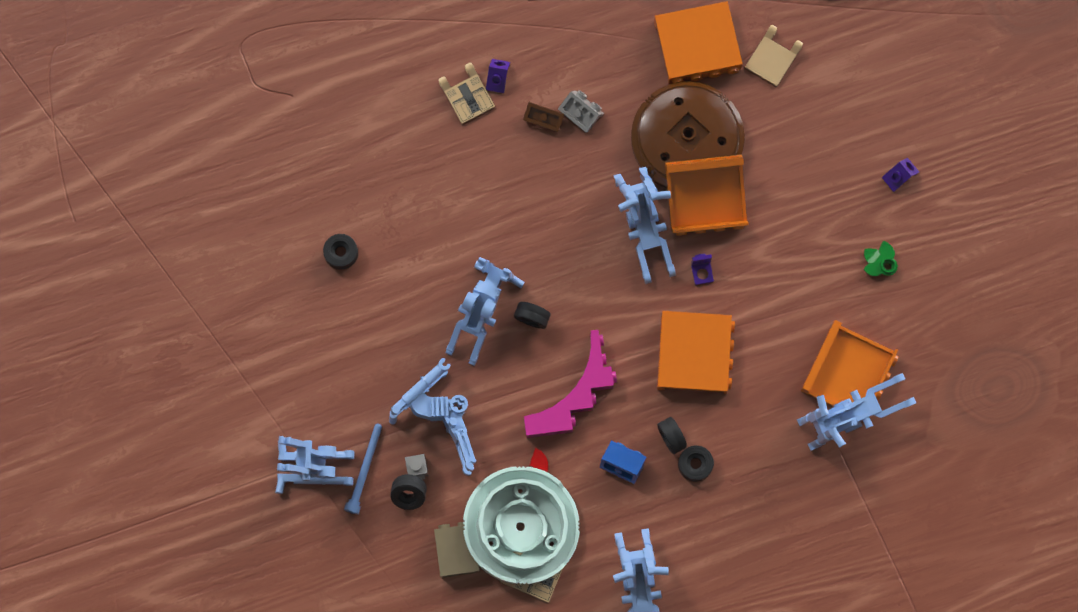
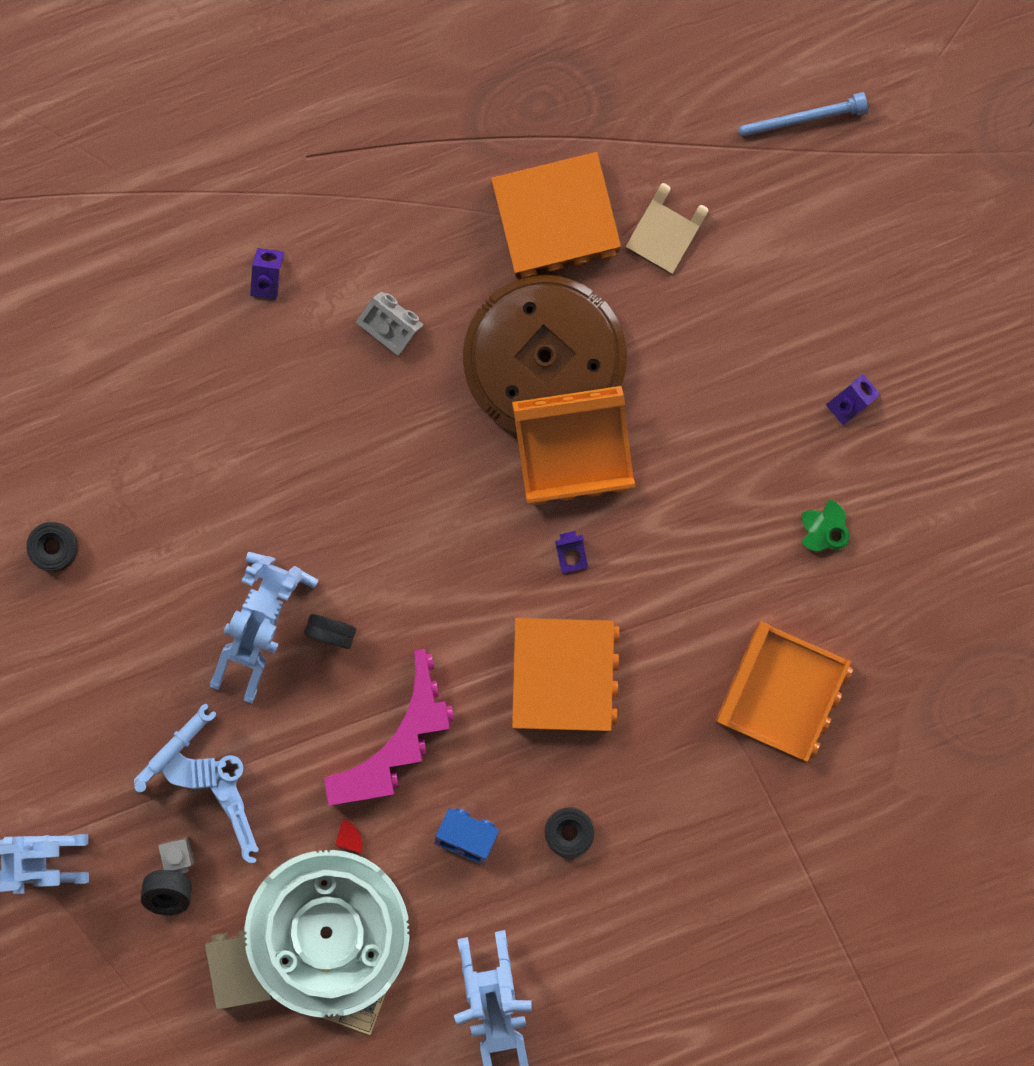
camera: 10 degrees left, 10 degrees up
medium blue piece [344,424,382,515] -> none
tan flag [439,63,495,124] -> none
reddish brown plate [523,102,565,132] -> none
light blue piece [613,167,676,284] -> none
black tyre [657,417,687,454] -> none
light blue piece [797,373,916,451] -> none

